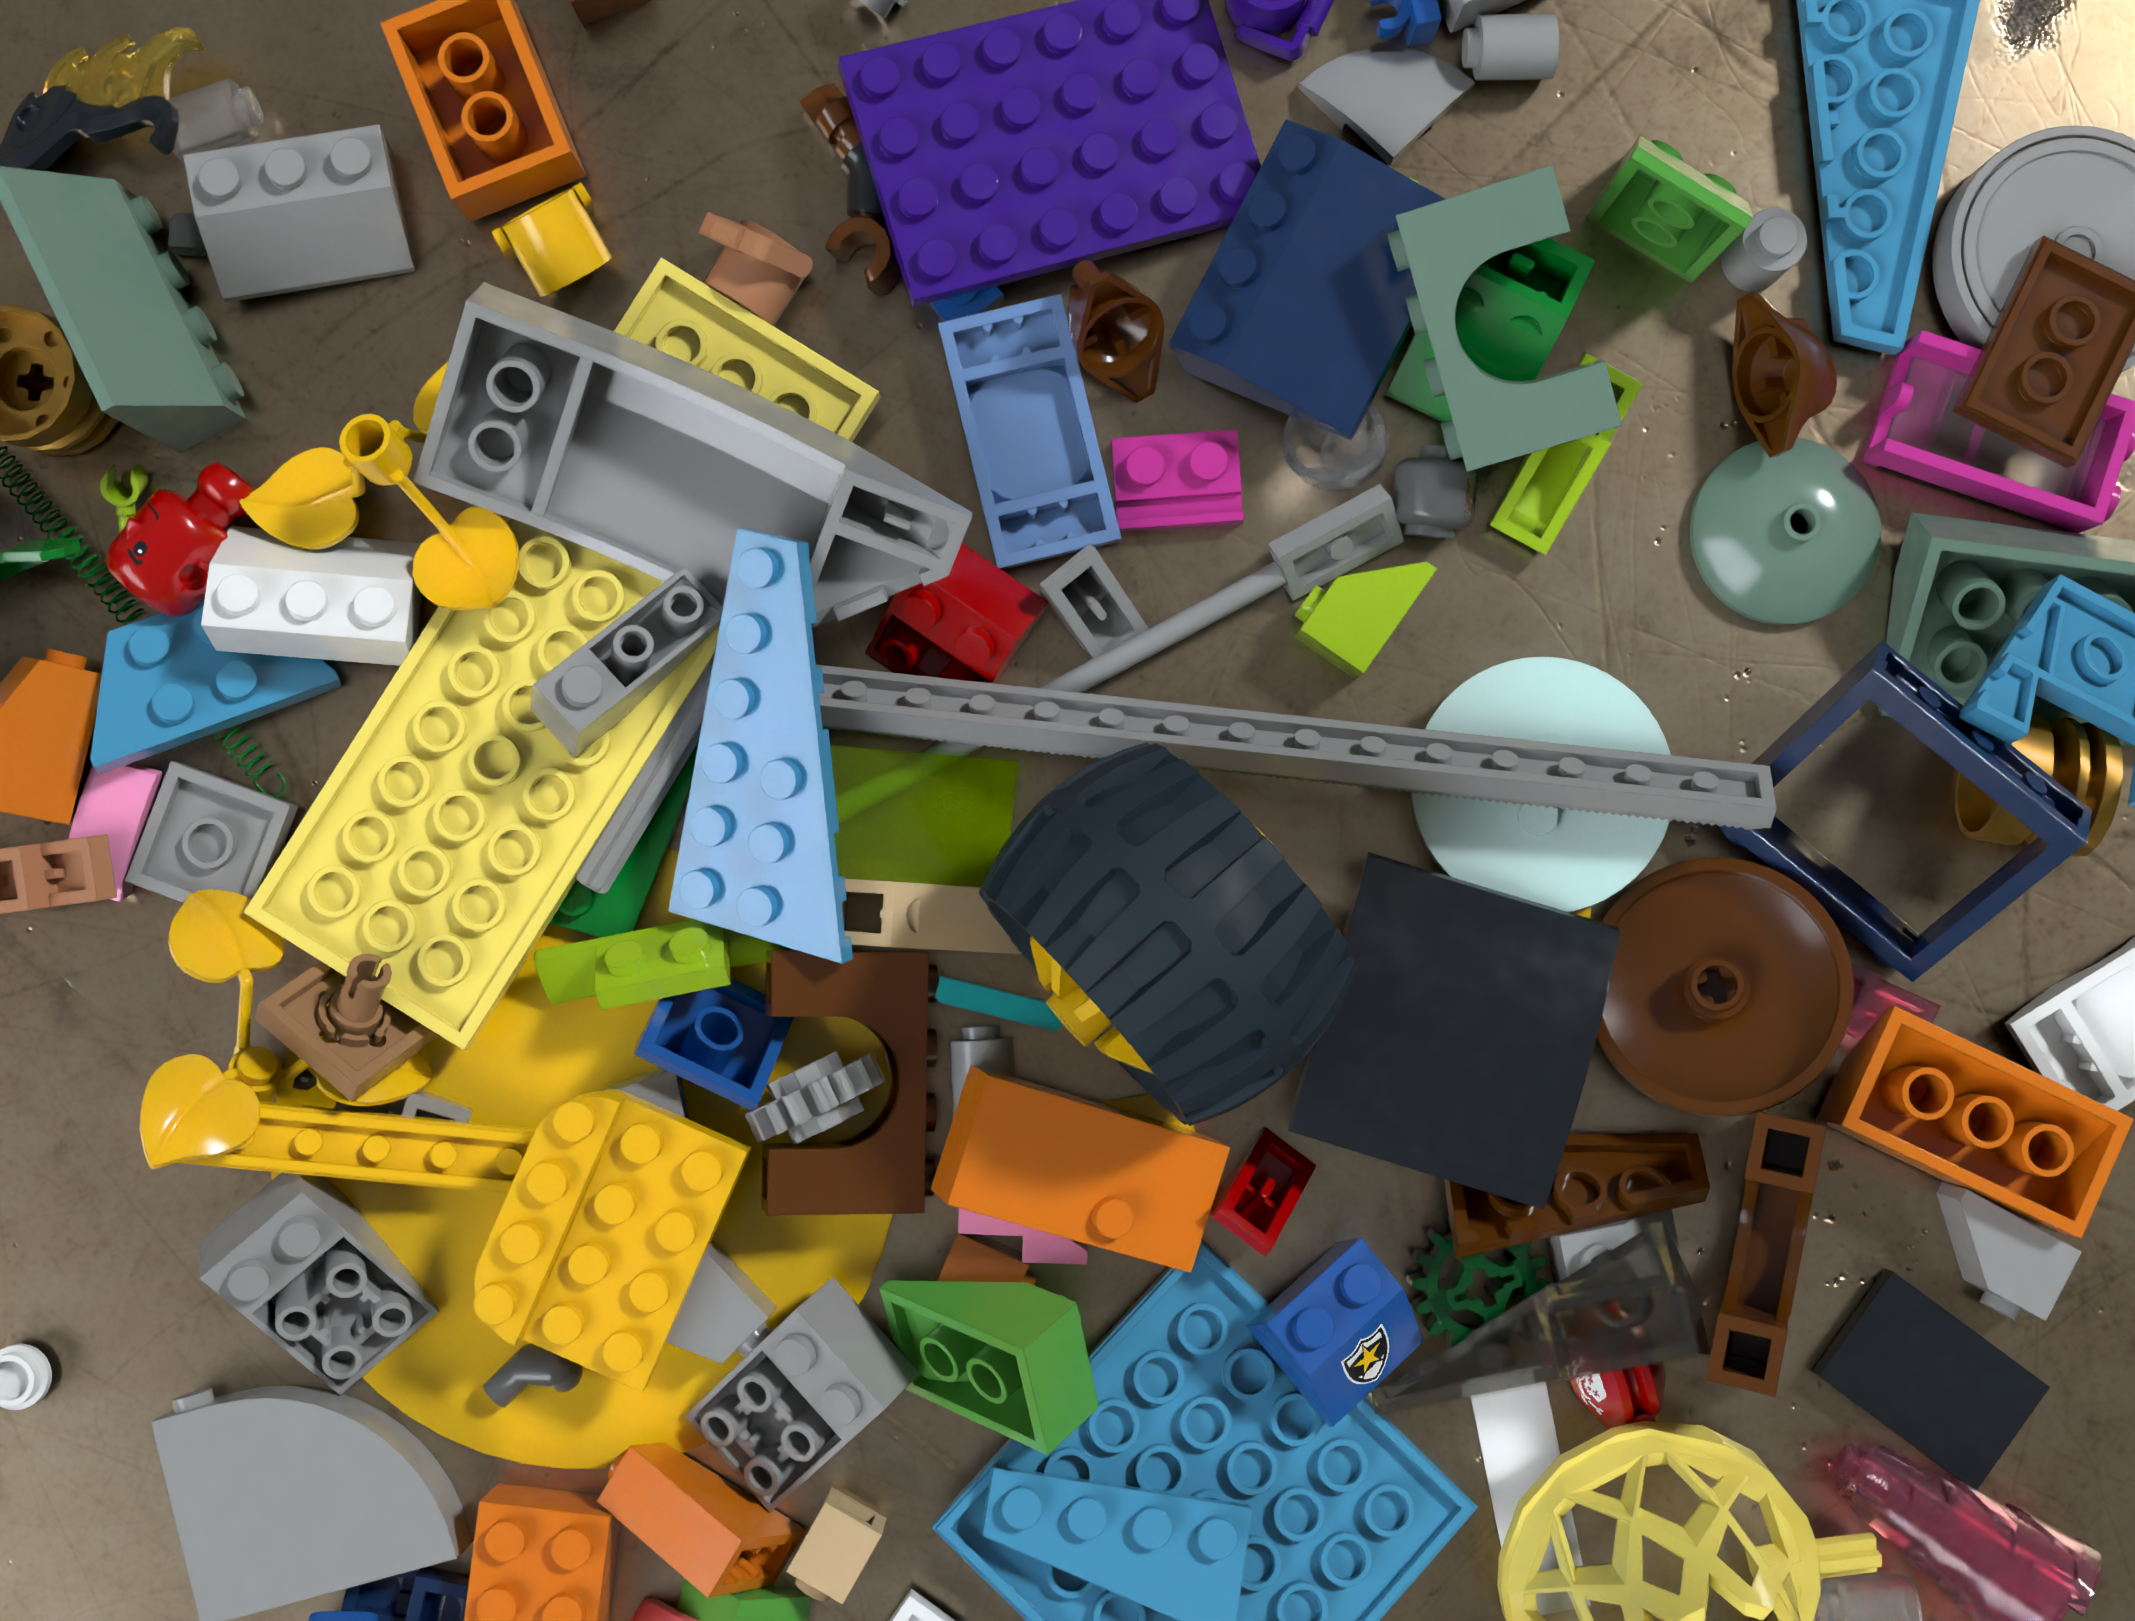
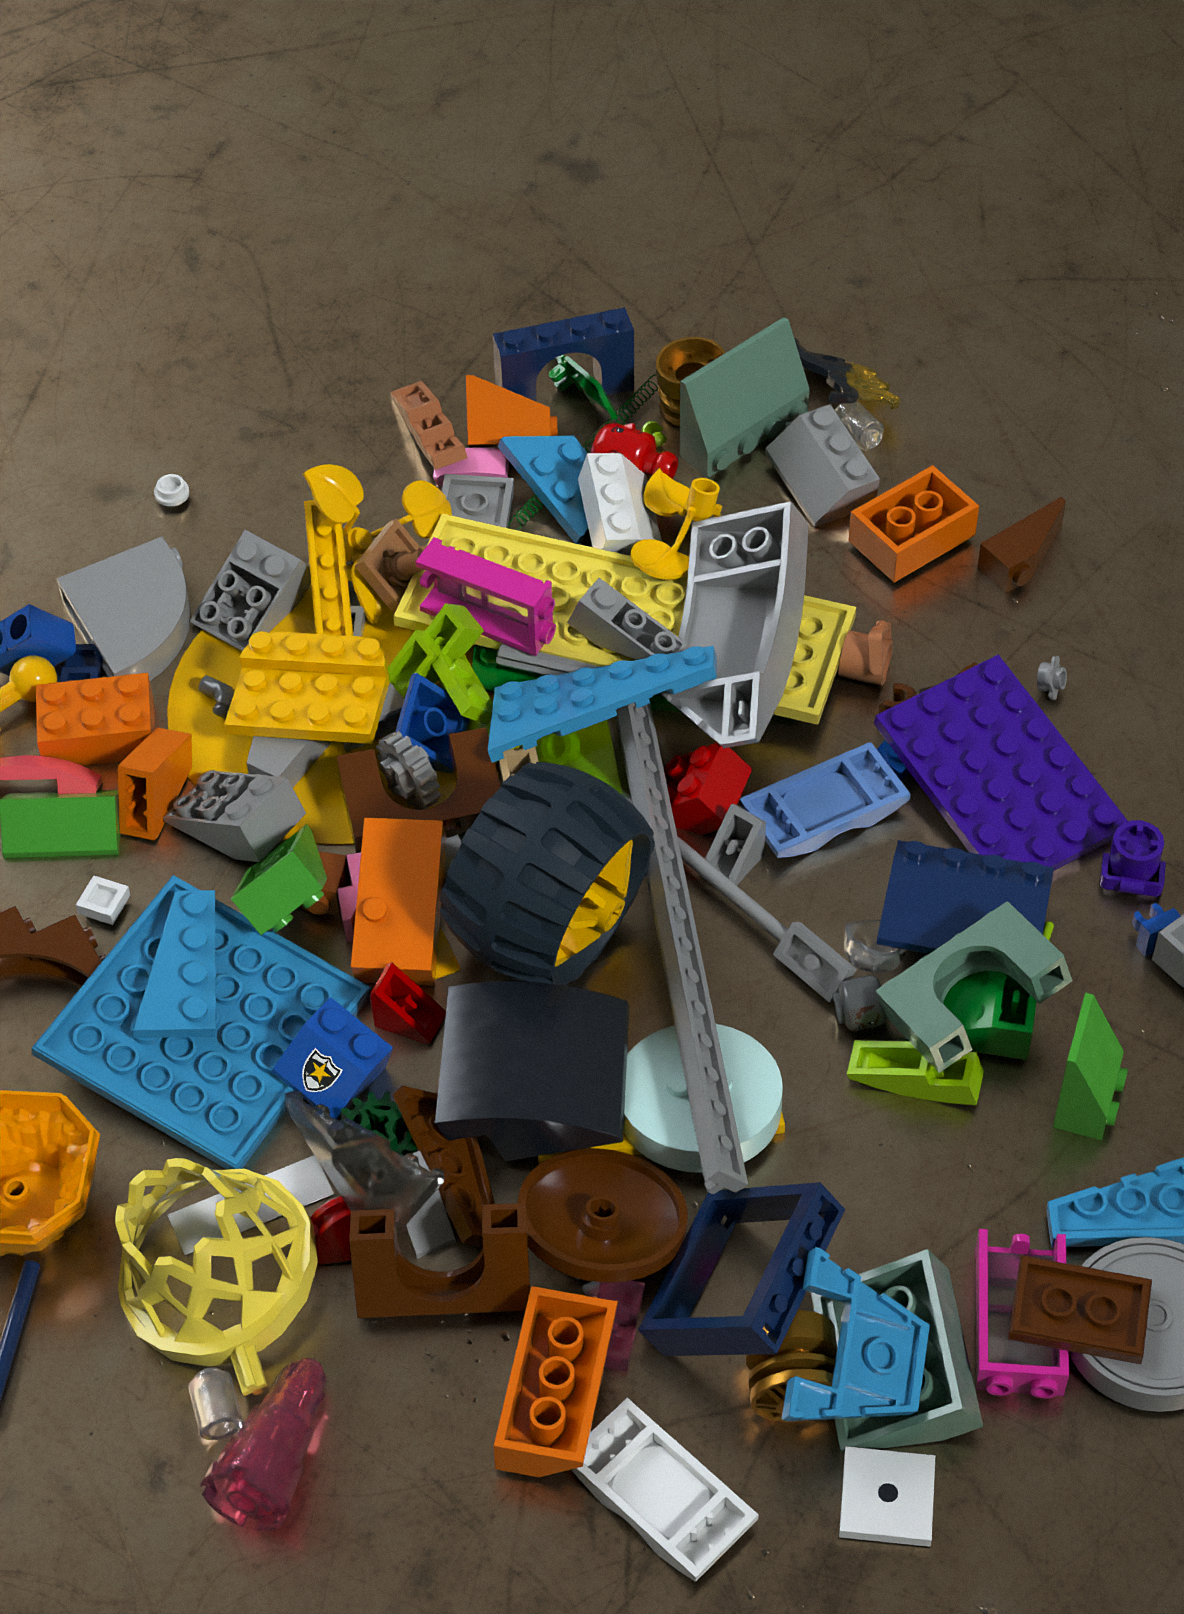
camera: 80 degrees right, 35 degrees down
yellow piece [491,182,612,297] -> none
tan brick [786,1487,887,1605] -> none
reddish brown hat [1068,260,1164,403] -> none
dark pink plate [1111,429,1244,533] -> none
lime slope [1294,561,1437,680] -> none
light grey brick [1298,49,1475,166] -> none
light grey brick [1462,13,1559,81] -> none
sand green dish [1689,438,1881,625] -> none
light grey brick [1721,208,1807,292] -> none
reddish brown hat [1732,292,1837,458] -> none
black tile [1812,1268,2050,1492] -> none
light grey slope [1936,1182,2082,1321] -> none
none -> lime slope [387,603,484,699]
none -> dark pink door [415,537,556,656]

